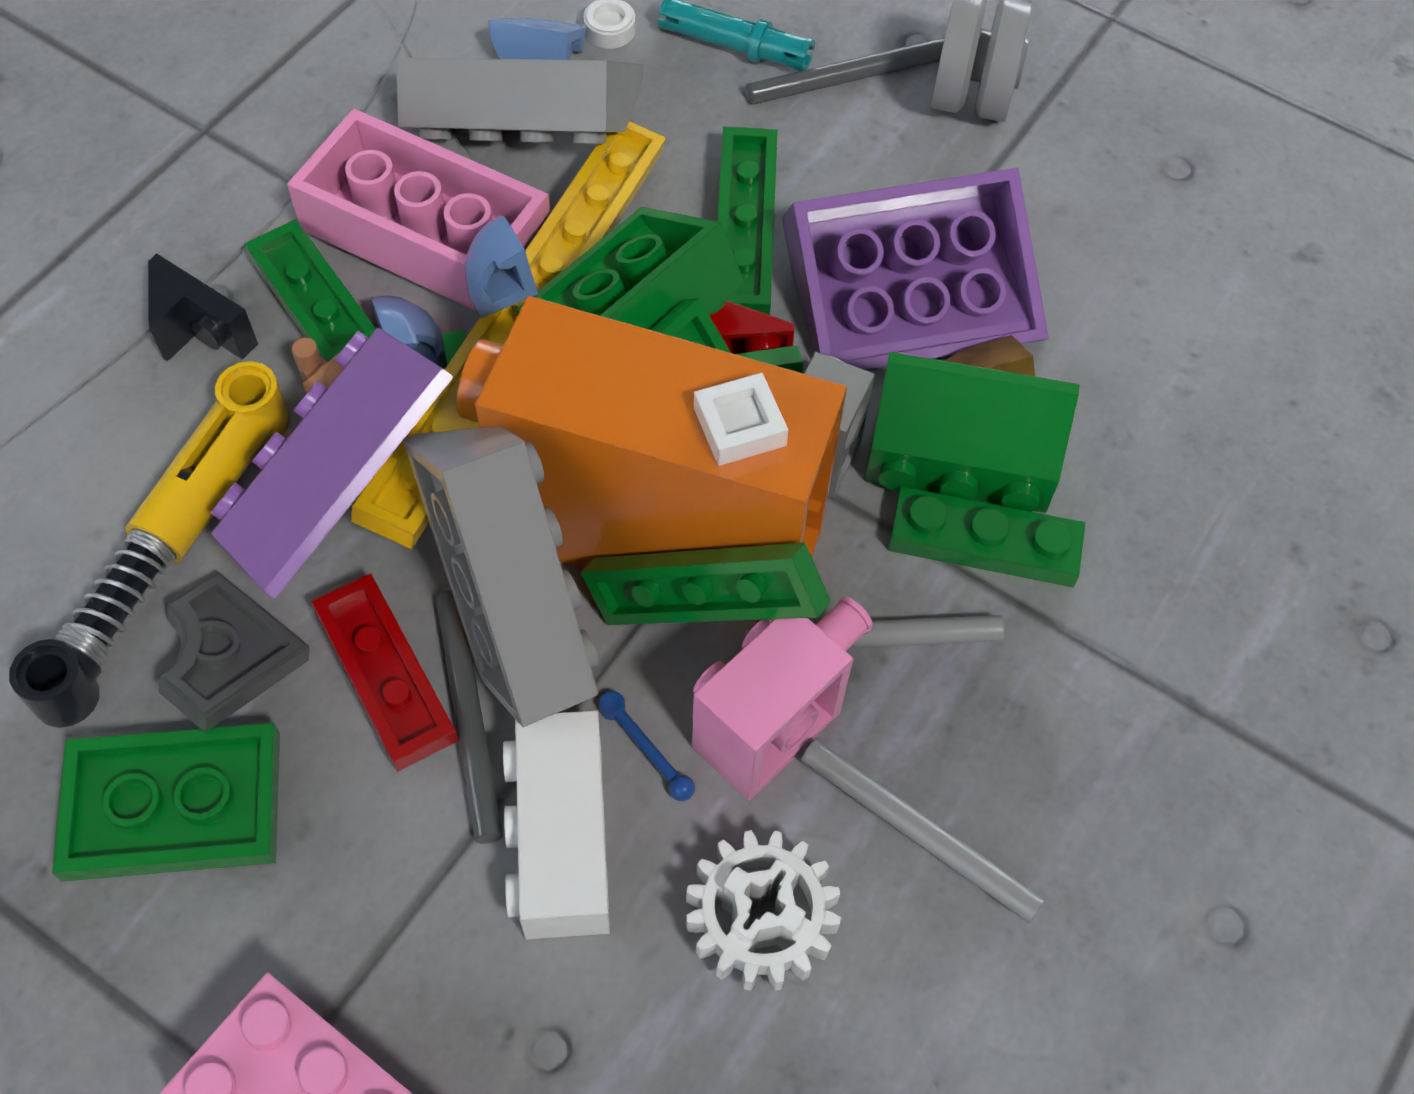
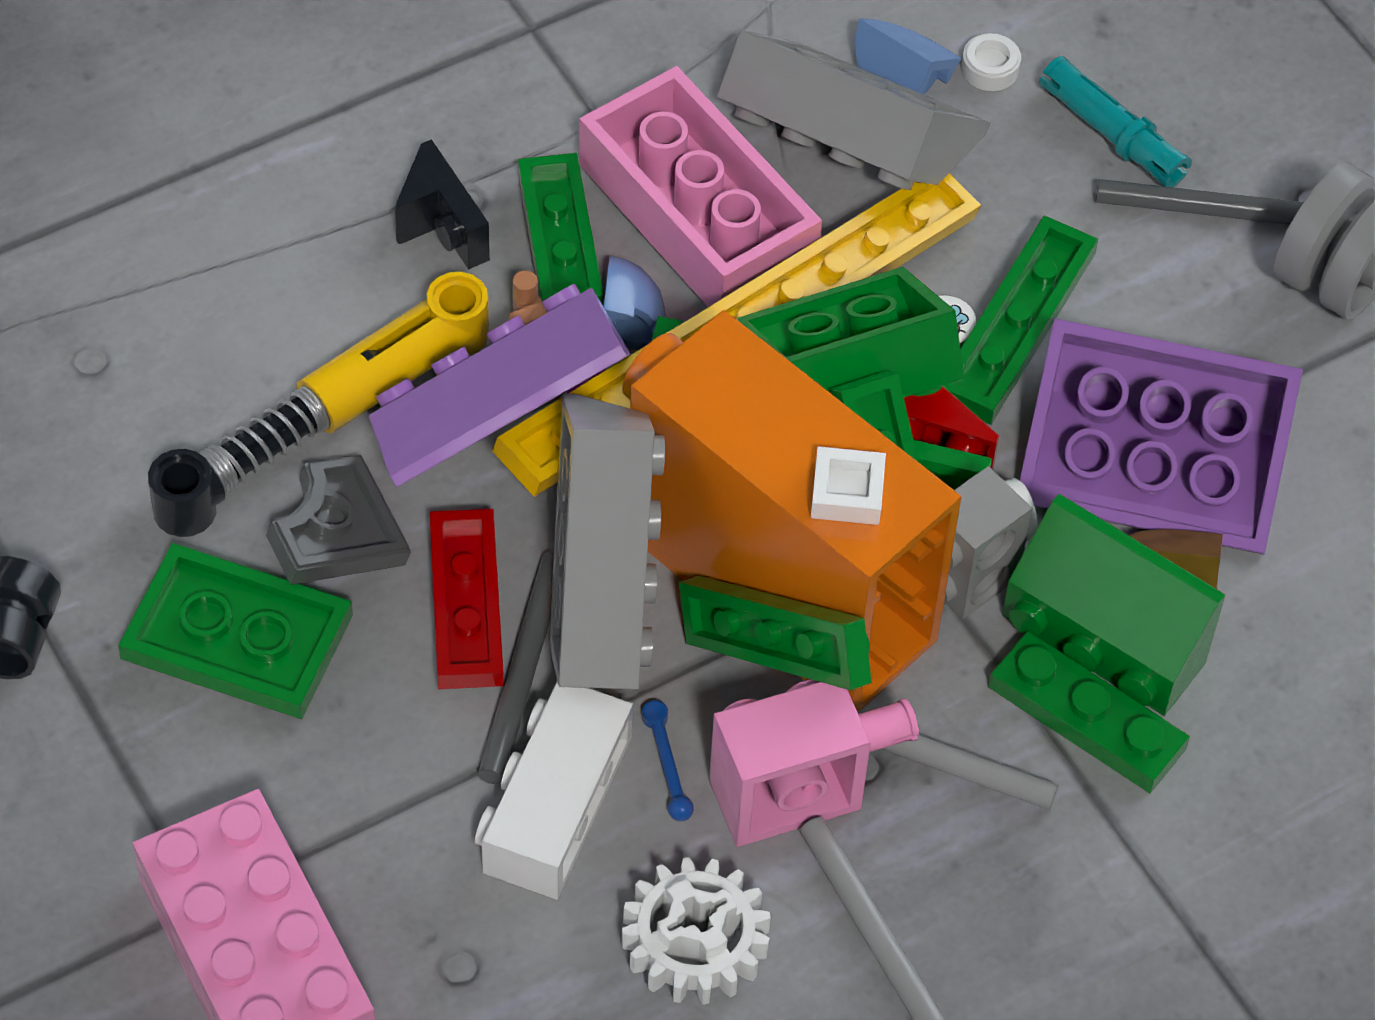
camera: 25 degrees right, 5 degrees down
medium blue brick [464,215,538,318] -> none

